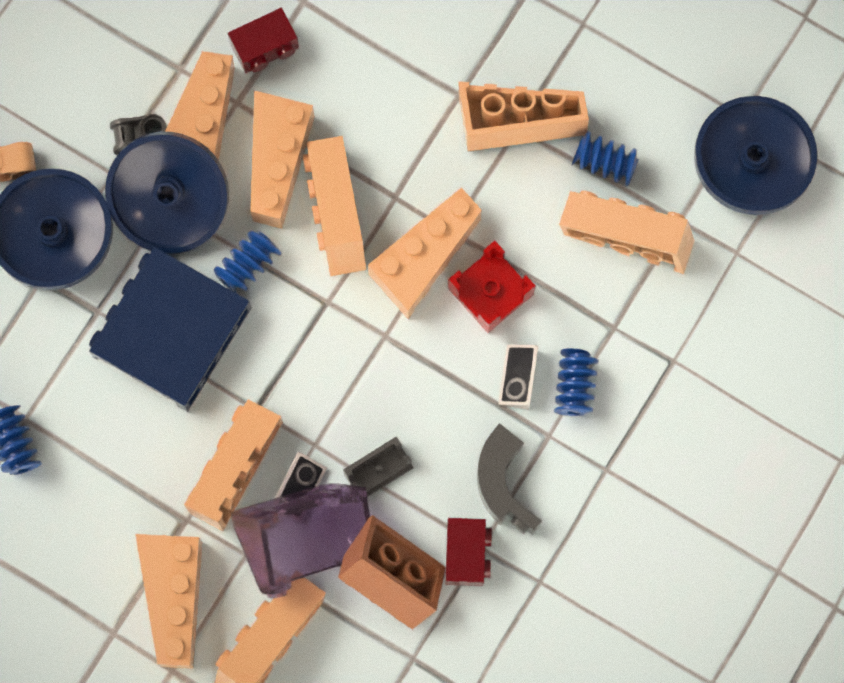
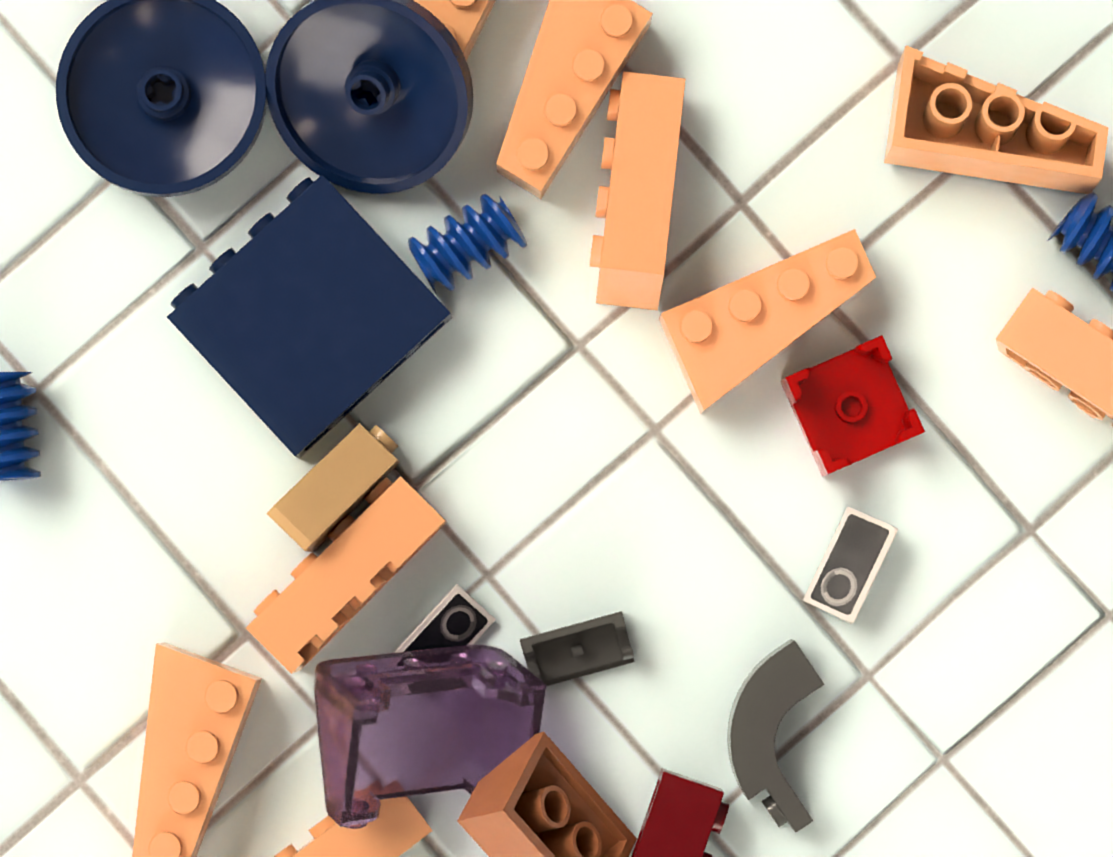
camera: 15 degrees right, 10 degrees up
blue piece [554,348,599,416] -> none
none -> tan slope [266,423,400,552]

